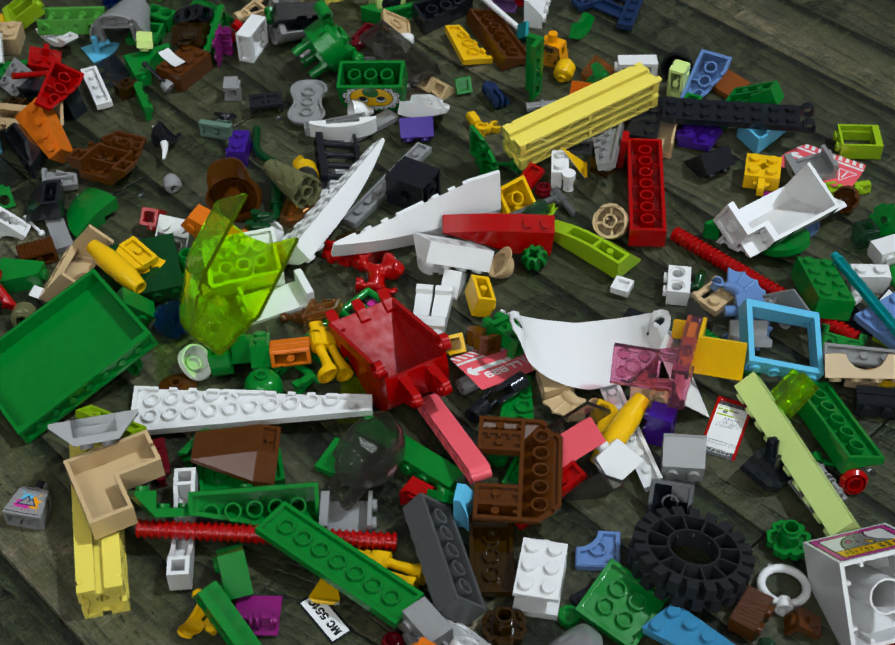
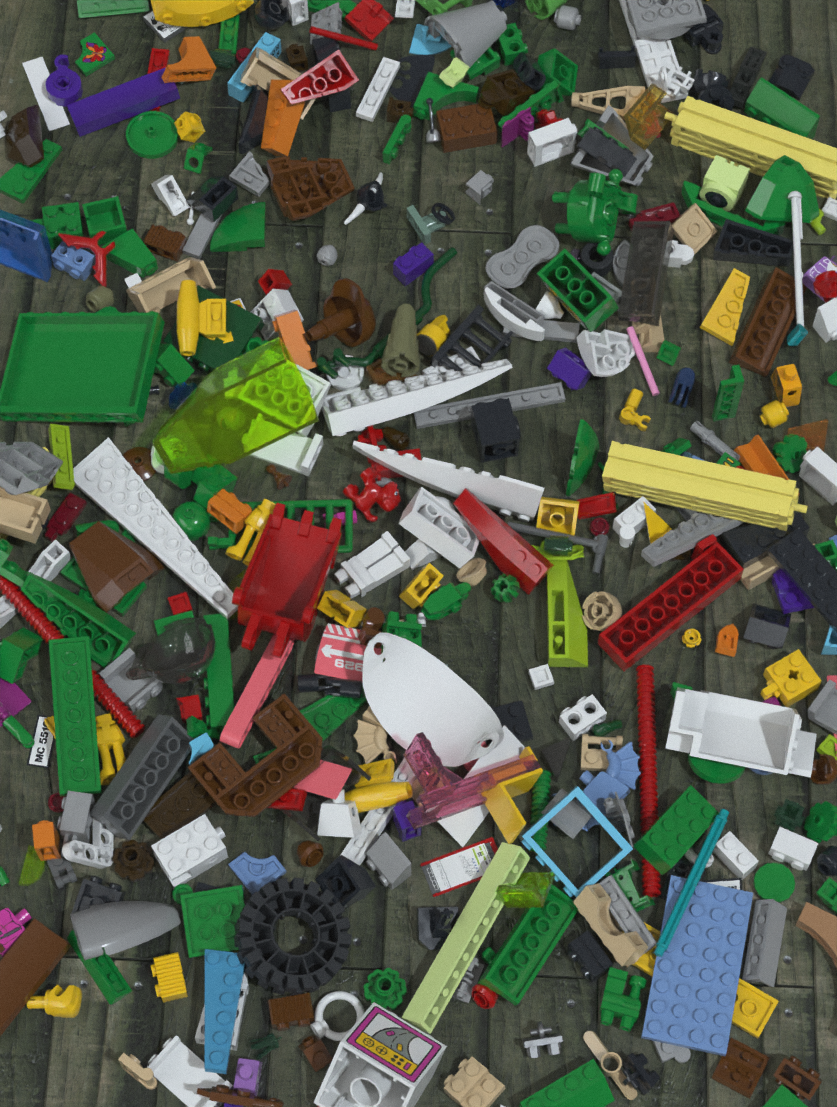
camera: 45 degrees right, 20 degrees up
white sticker [159,48,186,67] -> none
black hinge [248,91,284,115] -> none
clear orange wing [302,298,343,323] -> none
none -> green bar [2,715,35,749]
none -> red tile [168,592,193,615]
none -> reddish brown cone [297,840,324,867]
none -> green hinge [421,582,471,620]
none -> bright pink bar [626,326,659,396]
none -> yellow plate [682,629,701,648]
none -> orange plate [715,624,739,657]

